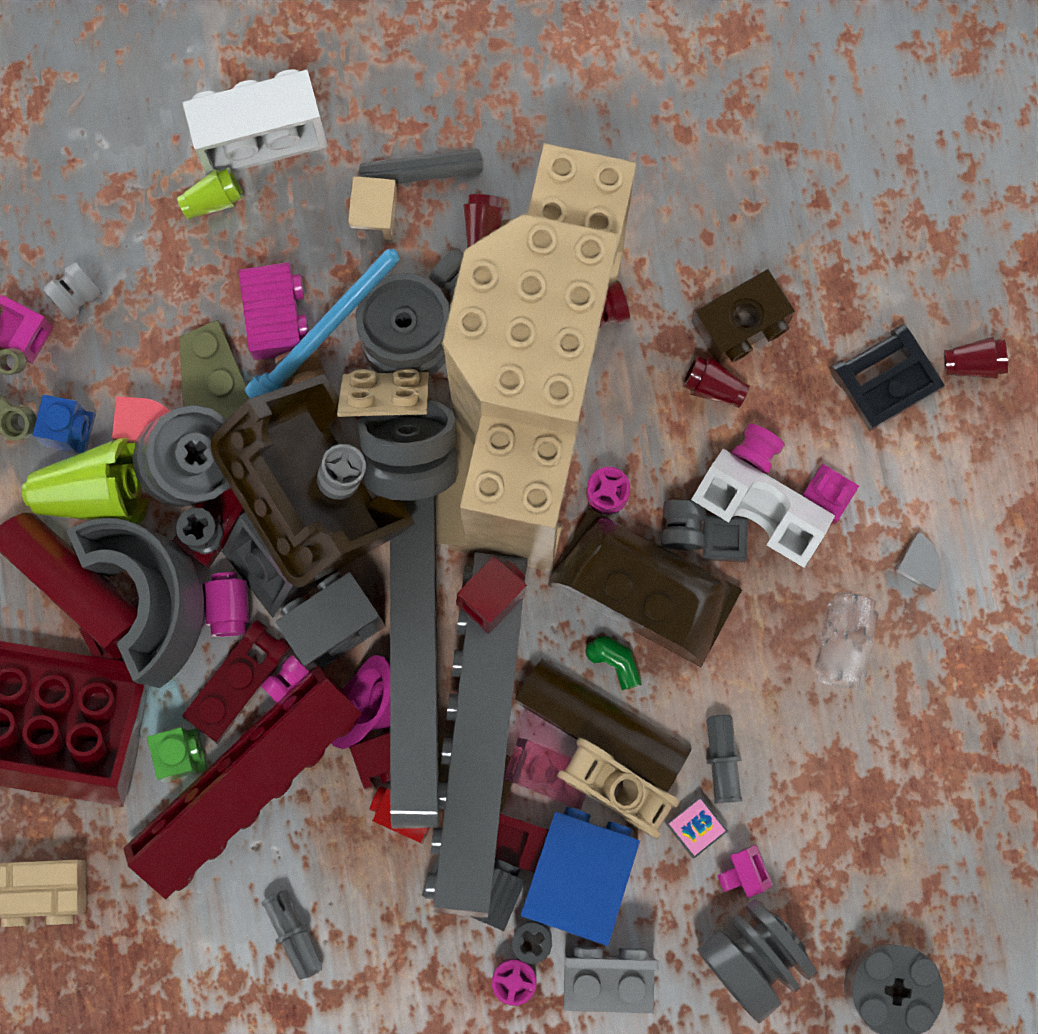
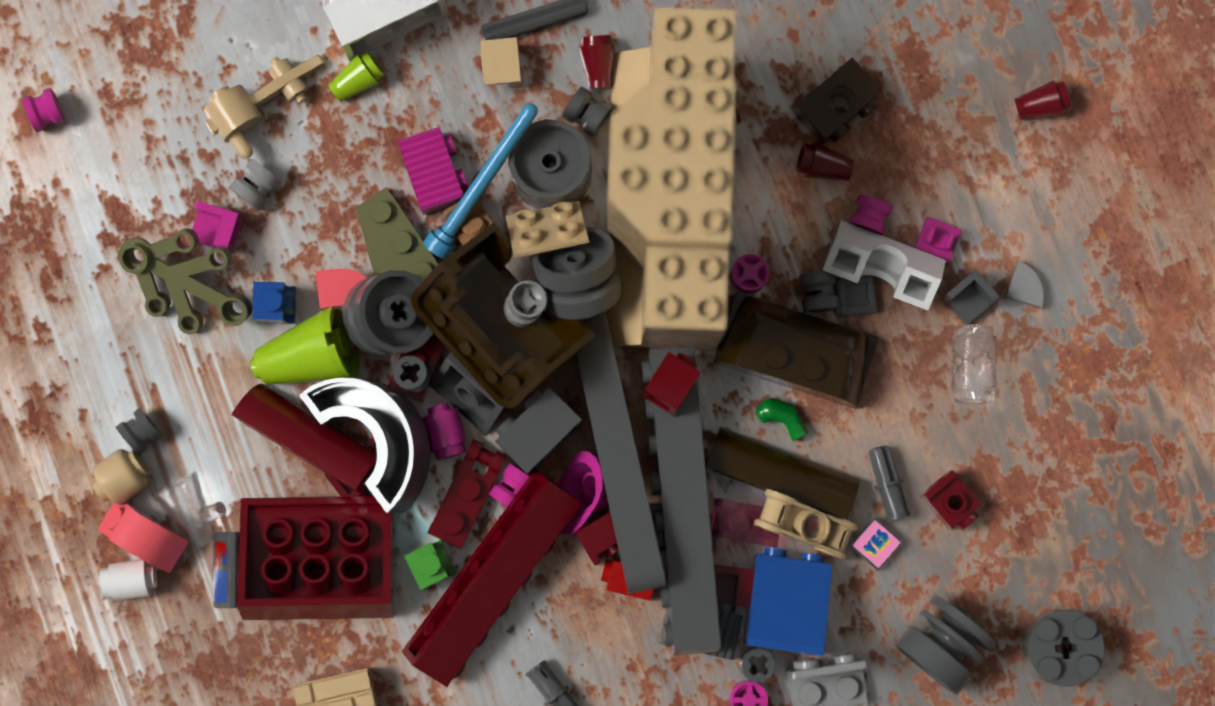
camera: 15 degrees left, 5 degrees up
dark pink tile [717,845,773,898] -> none
black plate [829,324,945,431] -> none
none -> tan piece [203,54,325,159]
none -> dark red brick [919,470,981,530]
none -> dark grey panel [942,269,1000,326]

